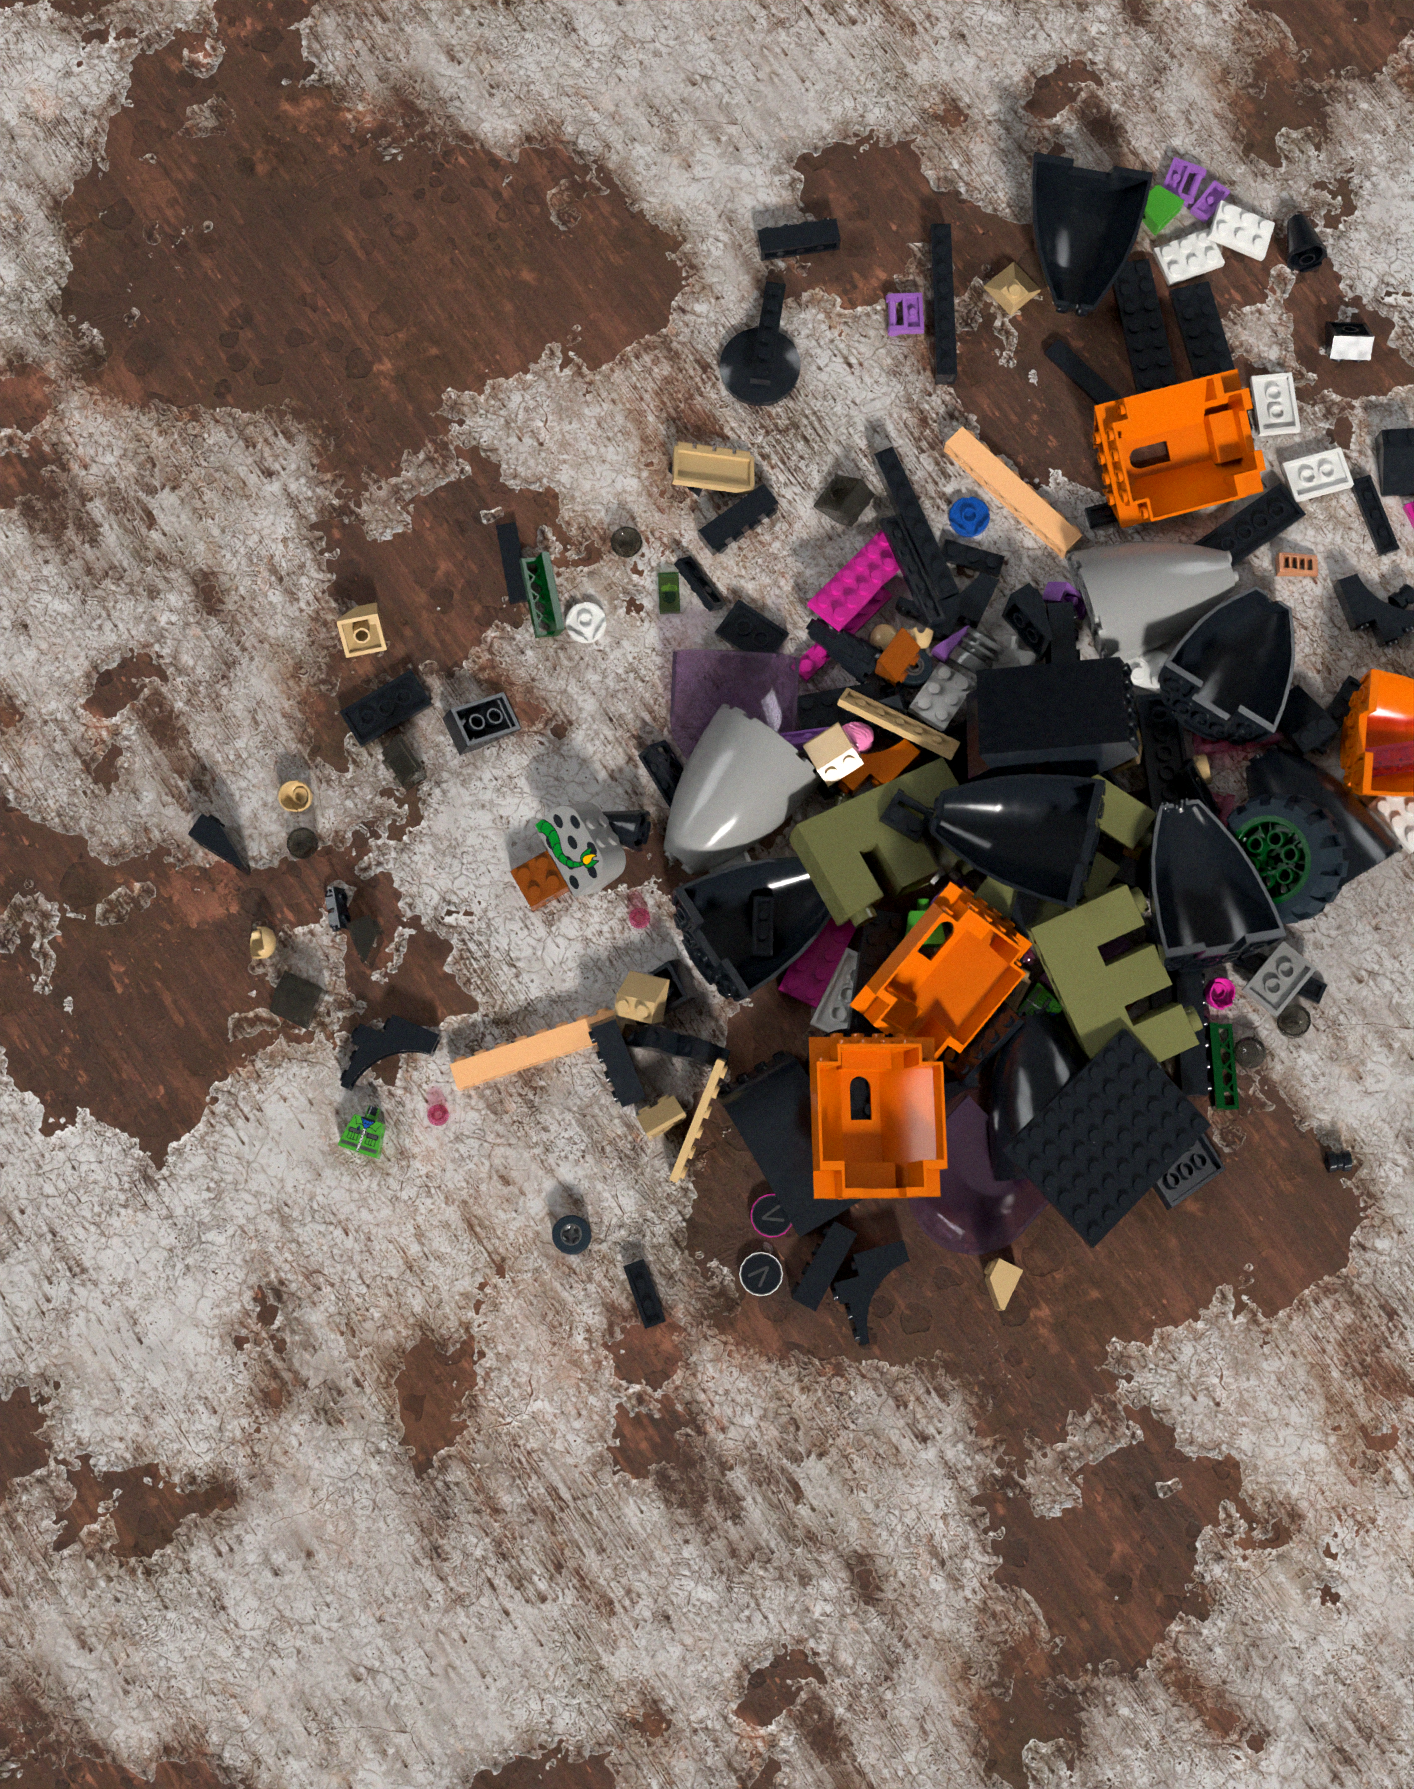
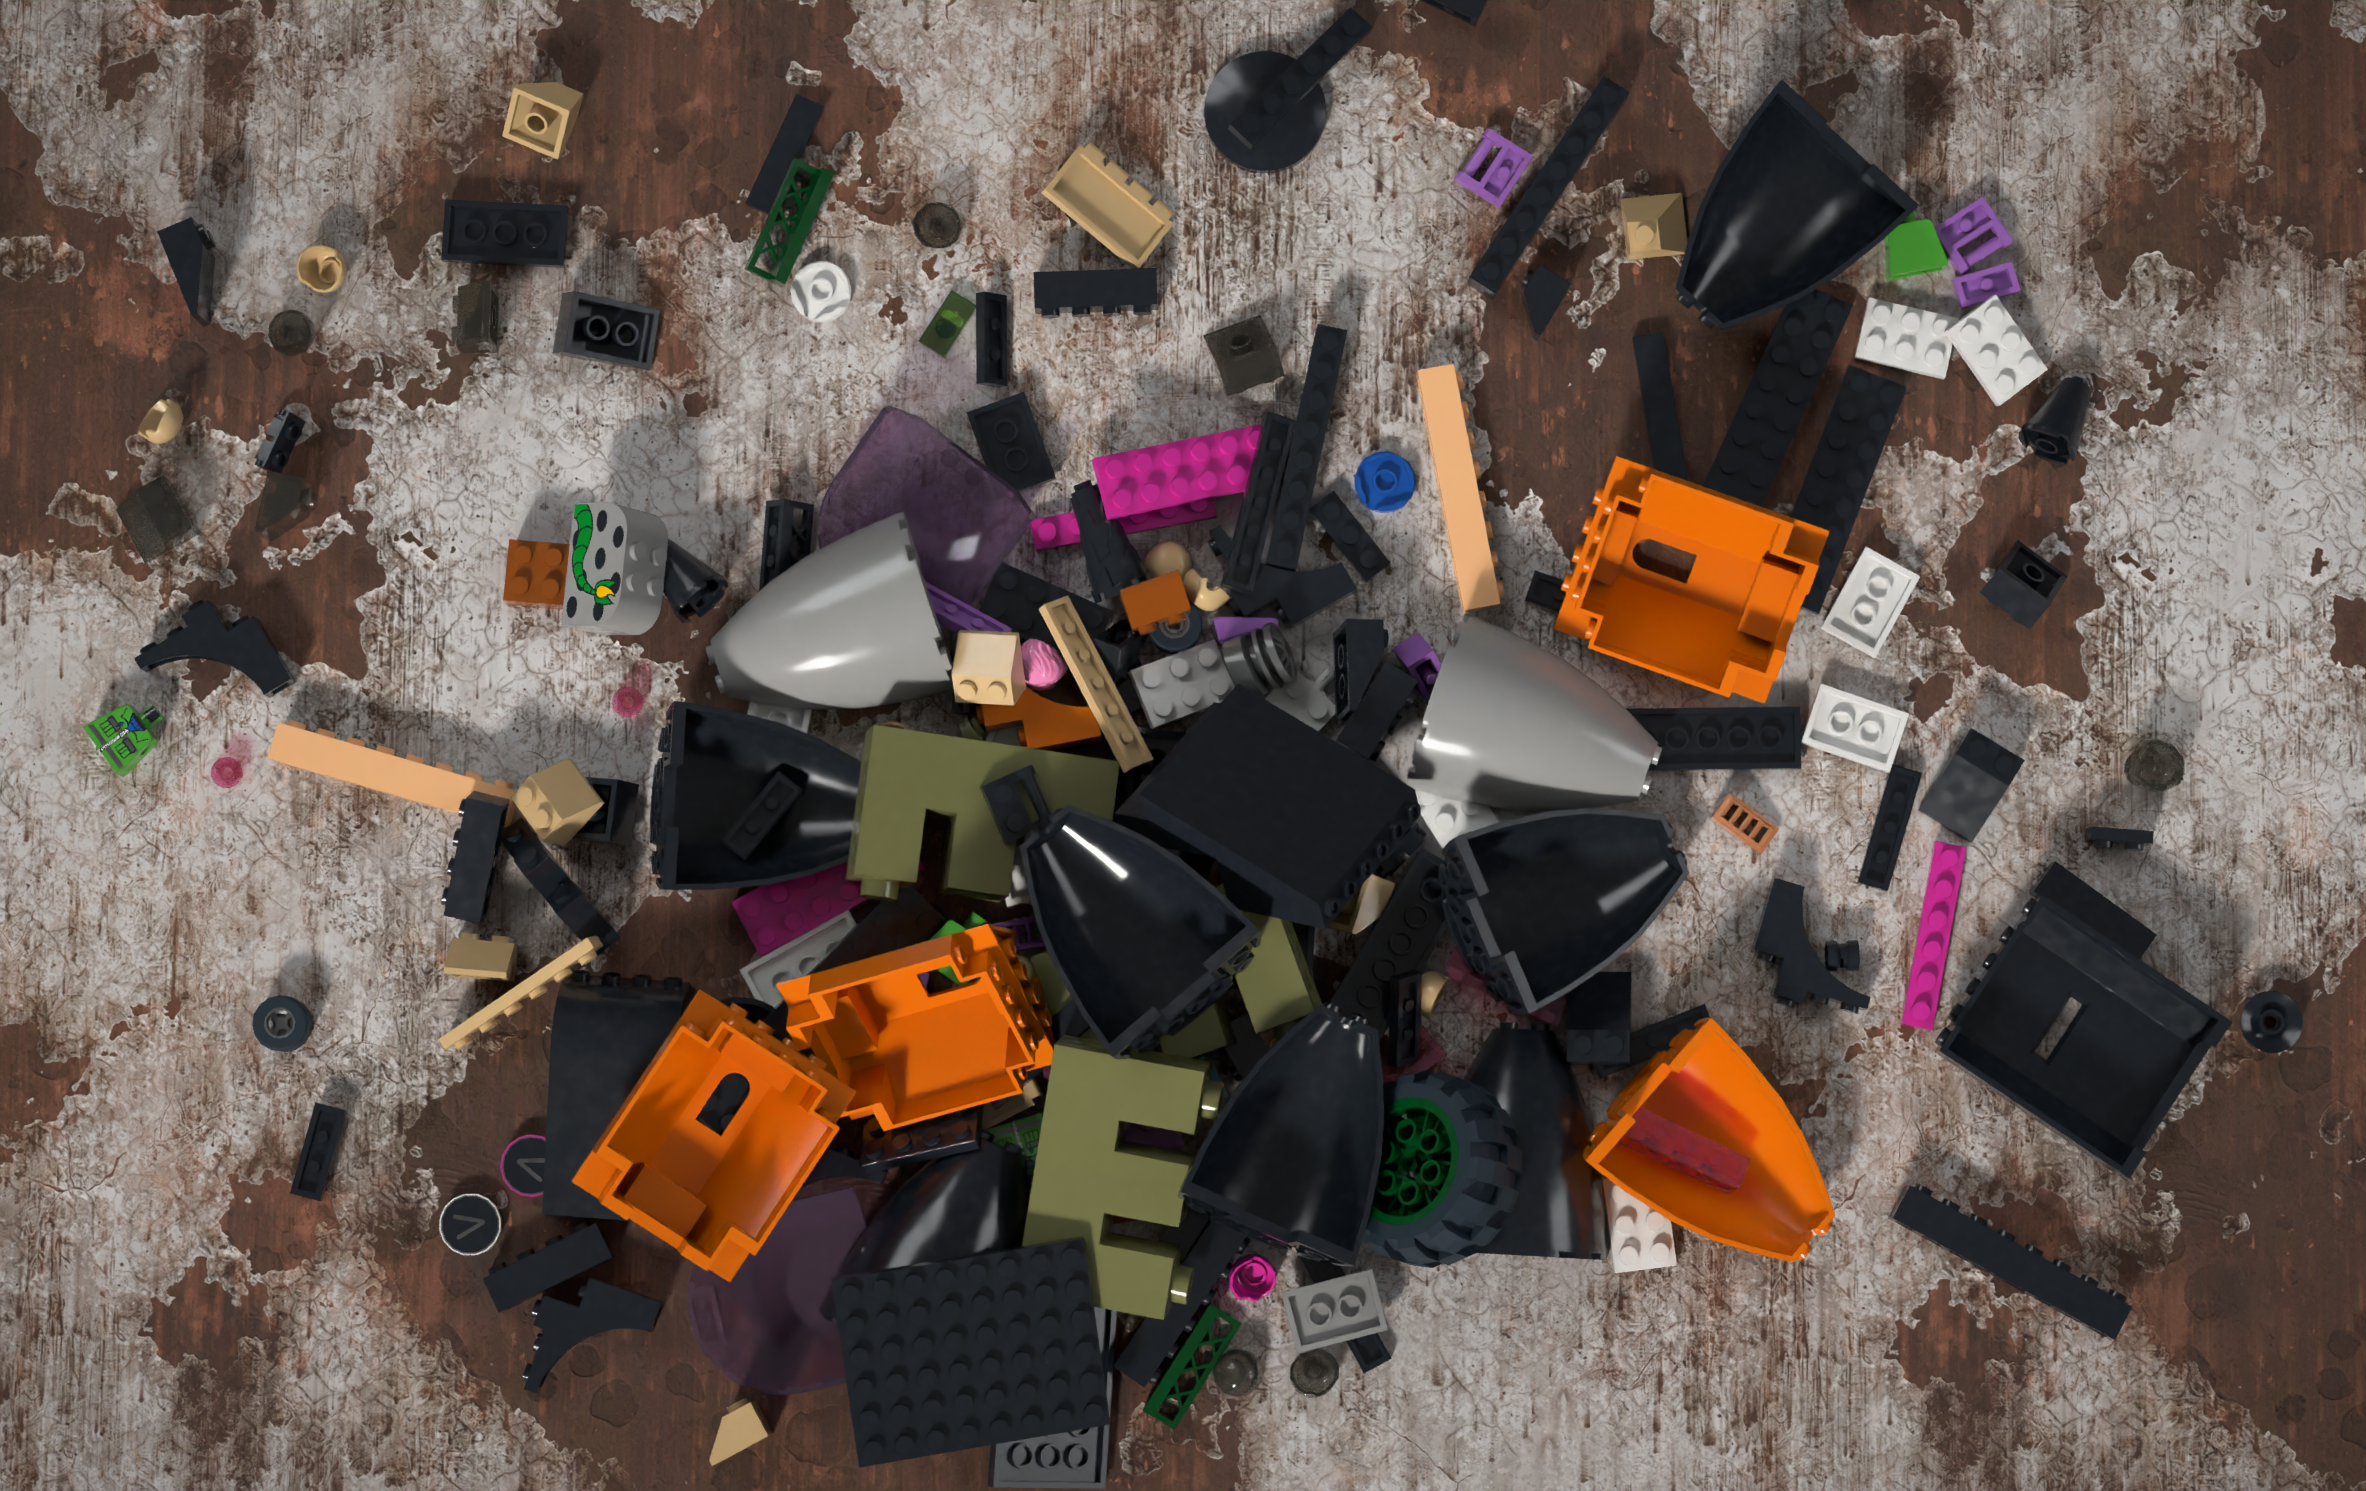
camera: 35 degrees right, 5 degrees up
none -> black slope [1521,265,1571,341]

